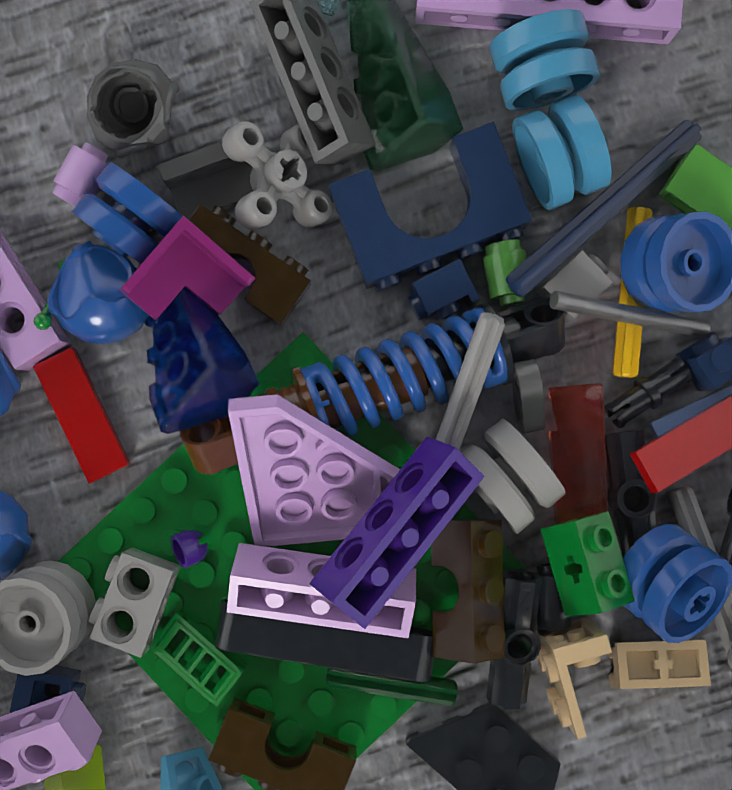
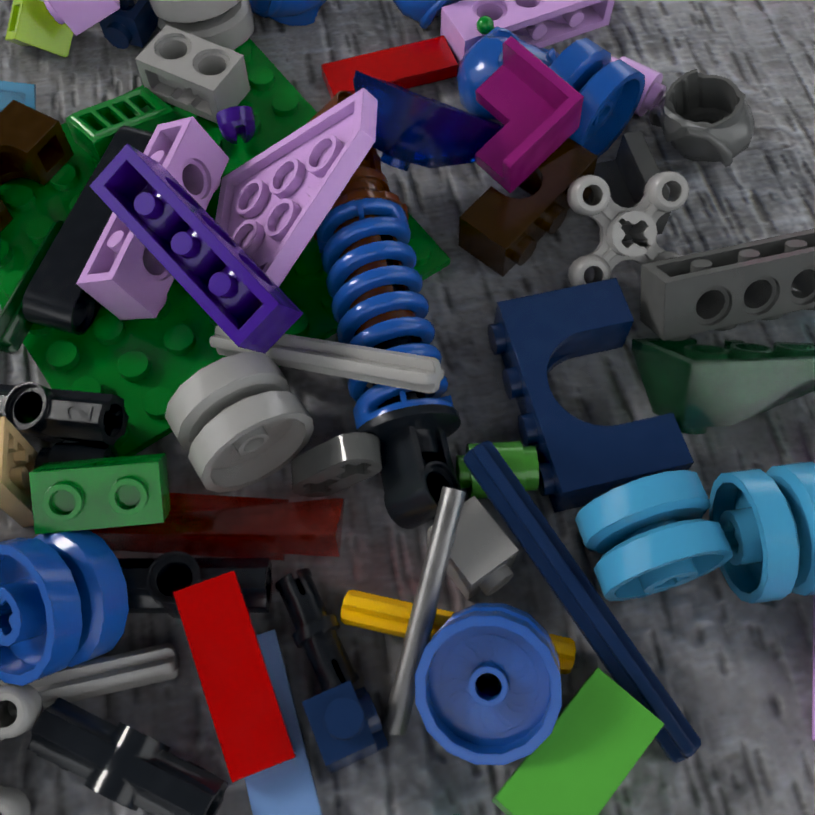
camera: 95 degrees right, 25 degrees down
dark blue brick [408,259,480,321] -> none
dark brown arch [431,518,505,664] -> none

